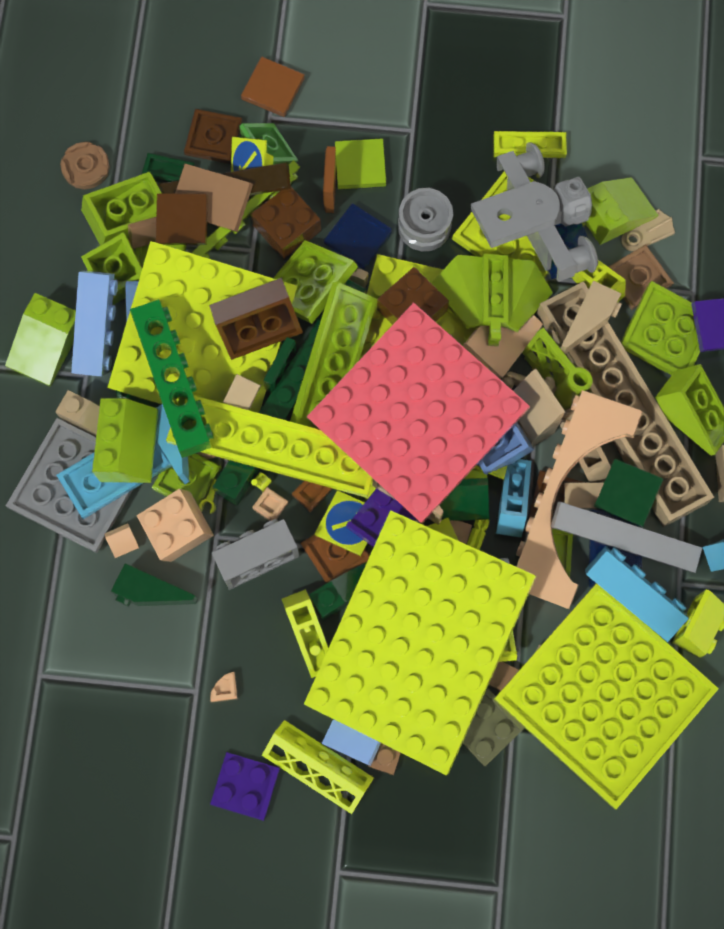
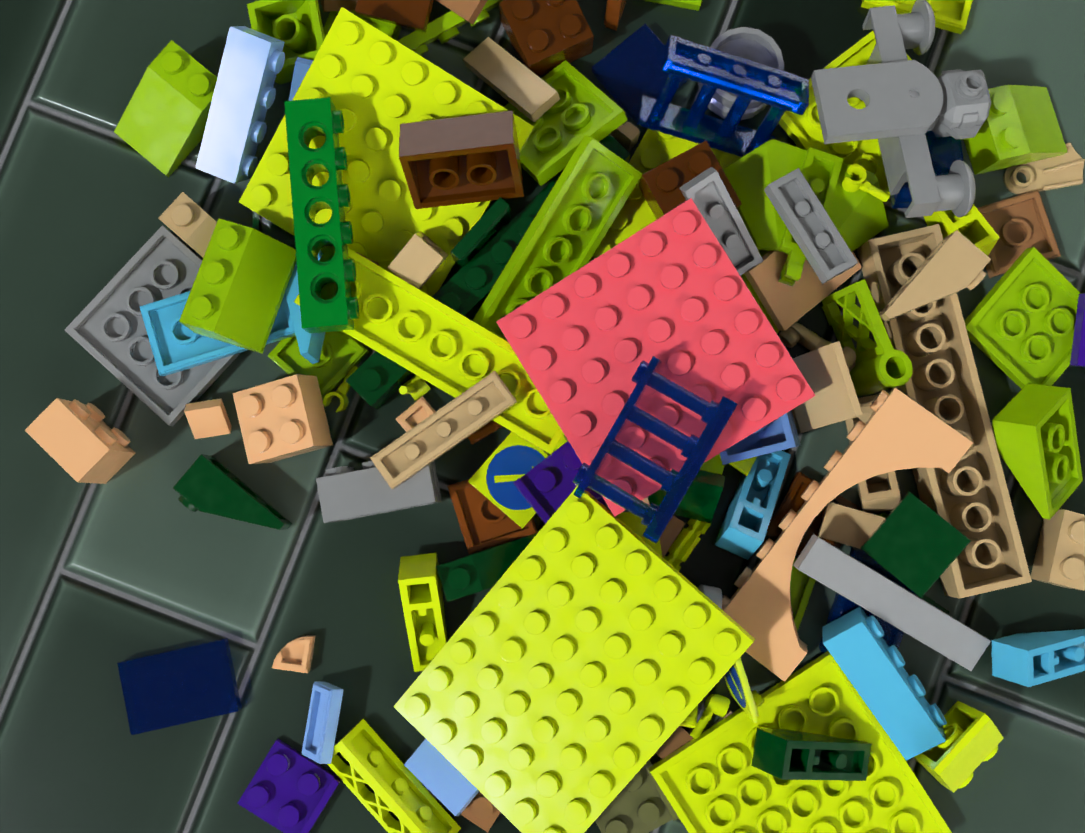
camera: 15 degrees right, 10 degrees up
none -> light nougat brick [25,398,135,484]
none -> clear blue tile [117,638,242,735]
none -> light blue tile [302,681,344,764]
none -> tan tile [370,371,517,489]
none -> tan tile [463,37,560,122]
none -> clear blue fence [572,356,738,544]
none -> clear blue fence [637,35,809,157]
none -> light grey plate [680,167,763,276]
none -> neon yellow hand [690,694,730,739]
none -> neon yellow piece [724,657,765,724]
none -> dark green slope [751,728,871,781]
none -> light grey plate [764,168,858,284]
none -> neon yellow hand [842,164,890,202]

